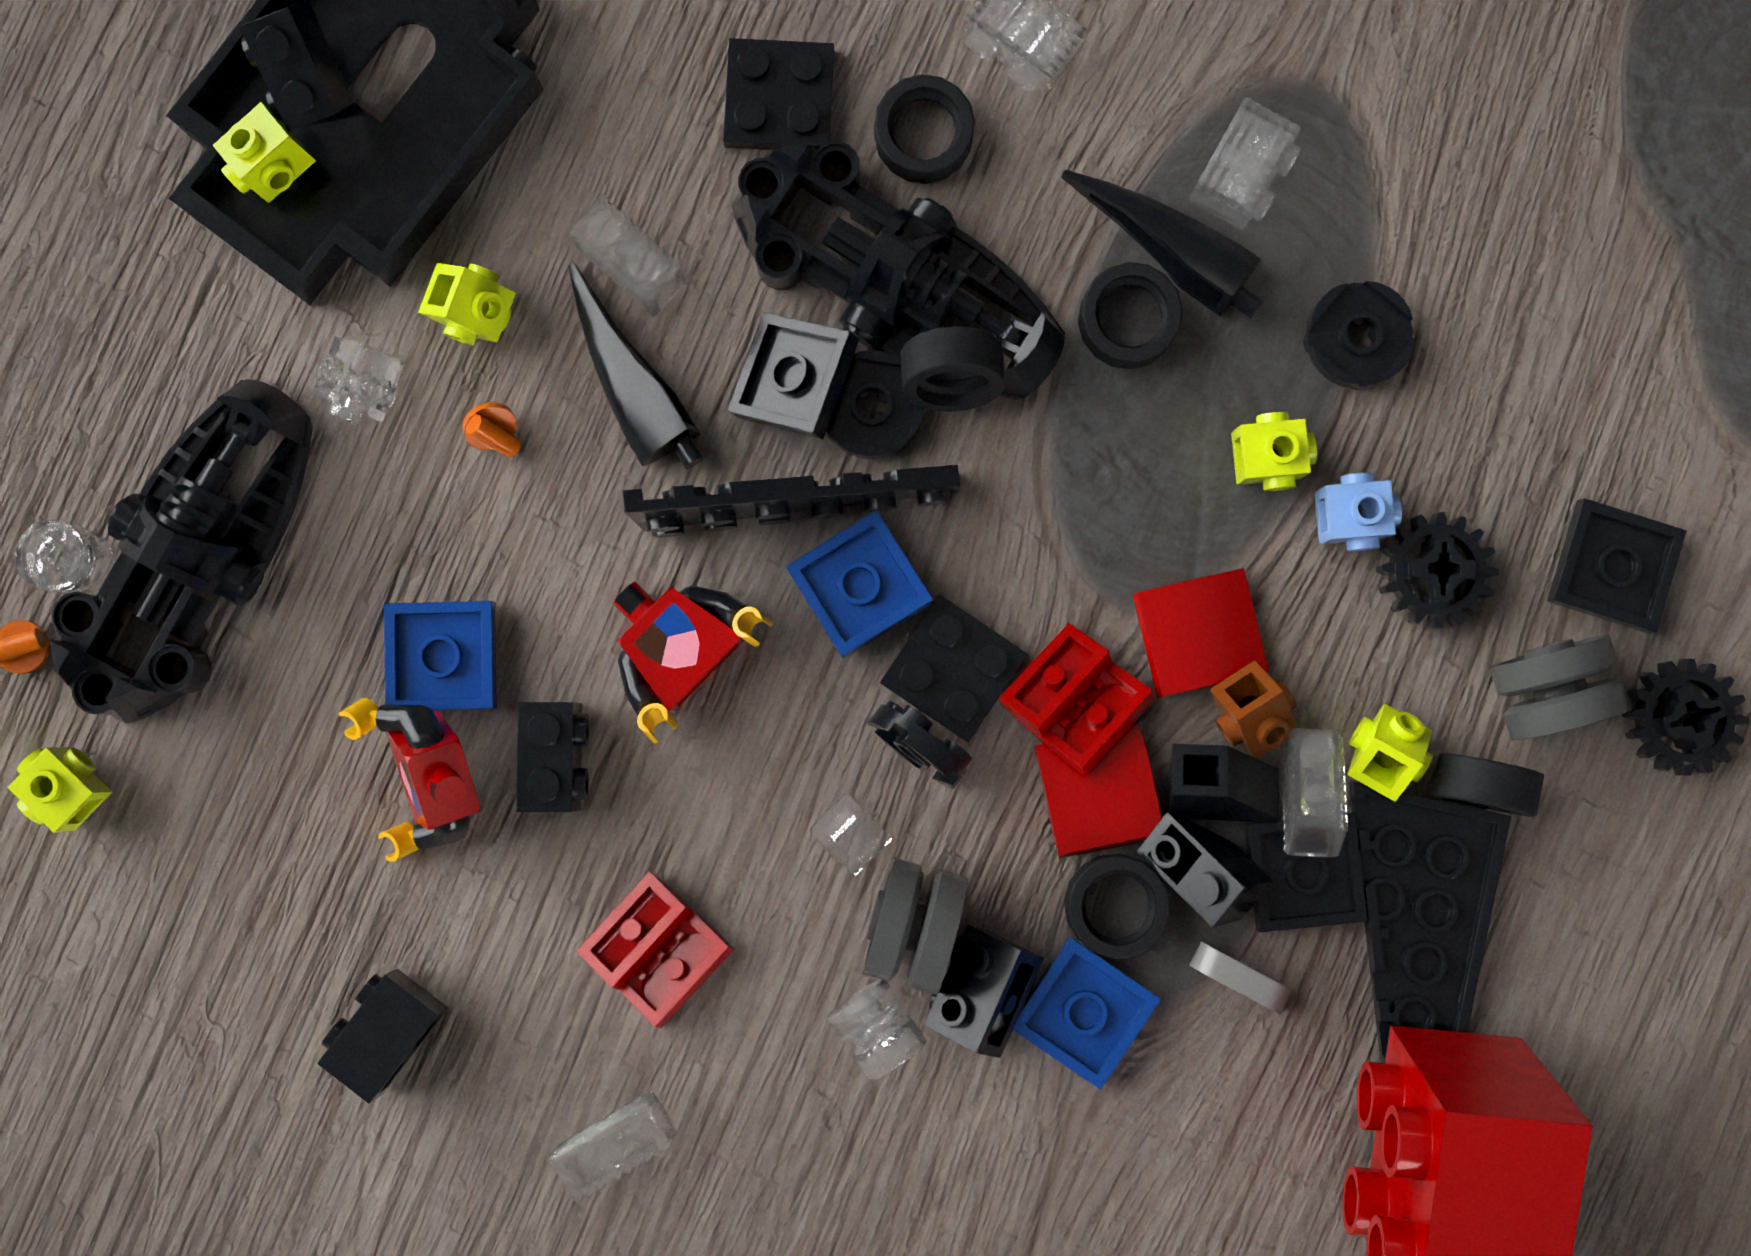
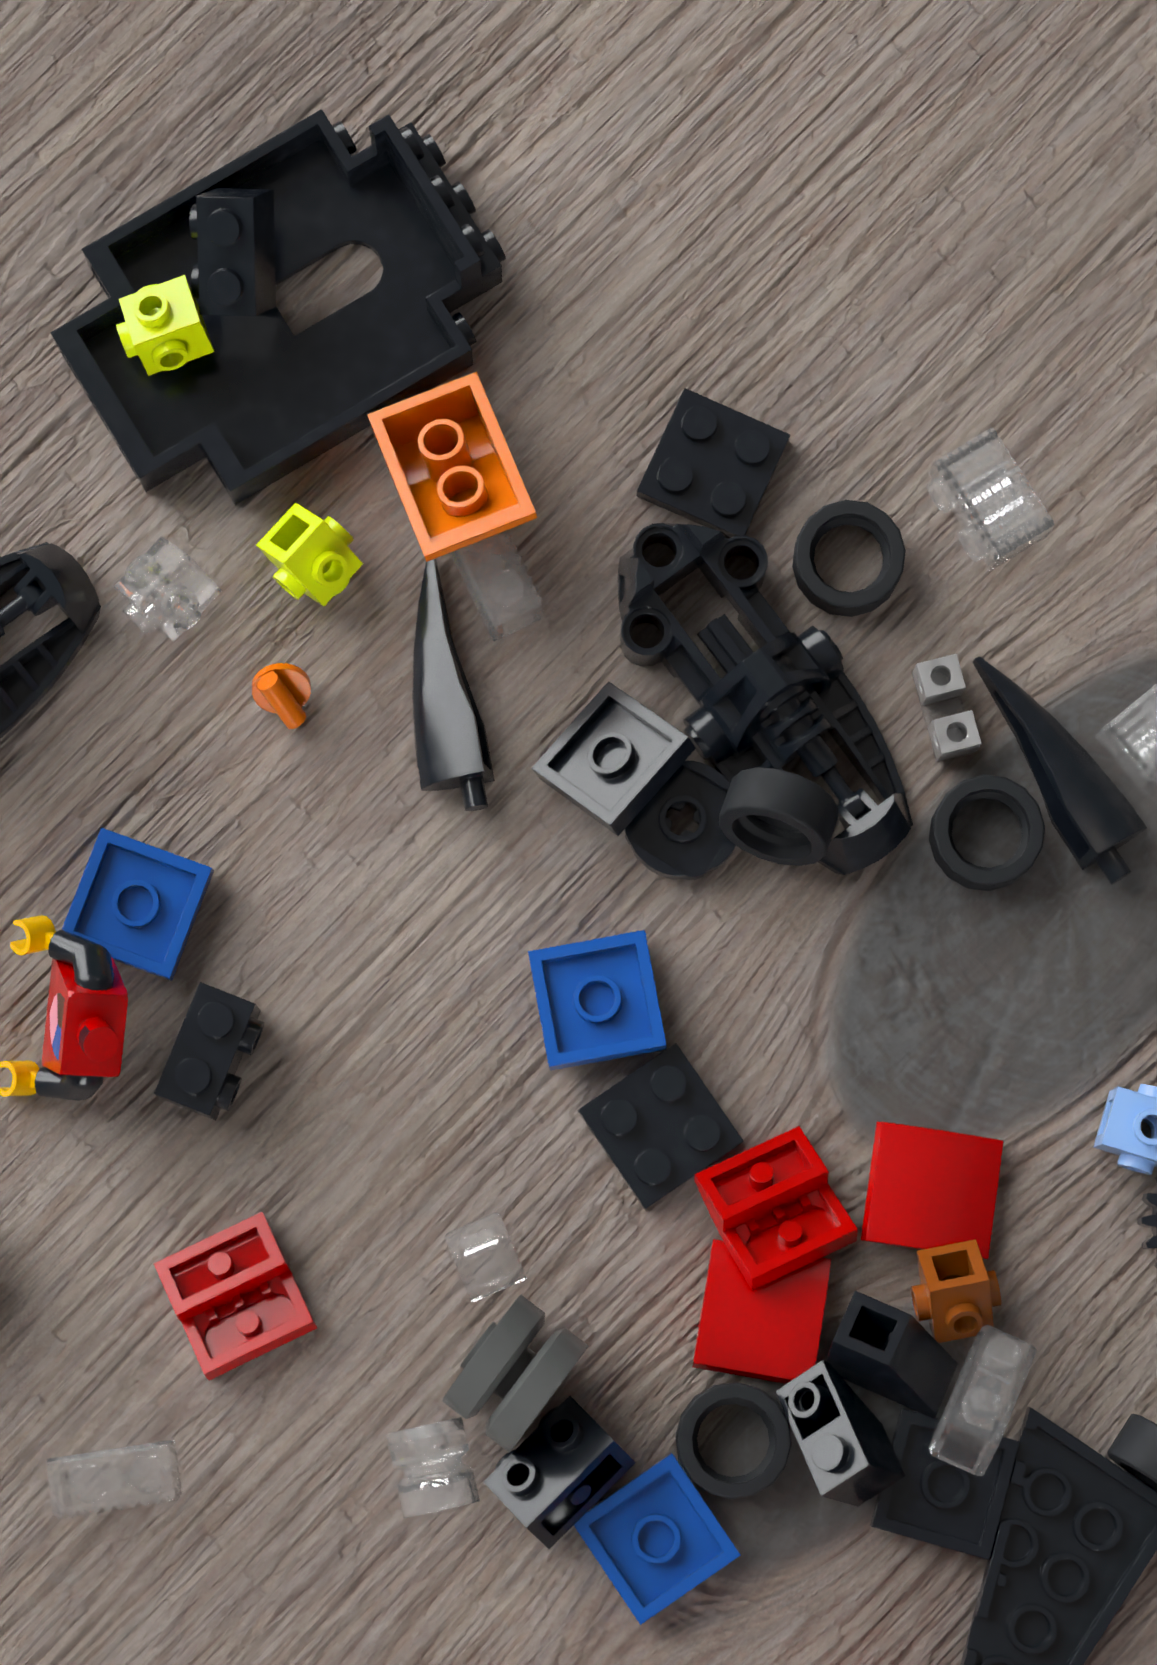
camera: 20 degrees right, 5 degrees down
torso [613,581,773,743] -> none
black wing [622,465,960,538] -> none
black plate [867,701,972,789] -> none
light grey beam [1189,941,1293,1014] -> none
neon yellow brick [1231,412,1317,492] -> none
neon yellow brick [1347,703,1433,802] -> none
none -> orange slope [367,372,538,562]
none -> flat silver piece [912,654,982,763]

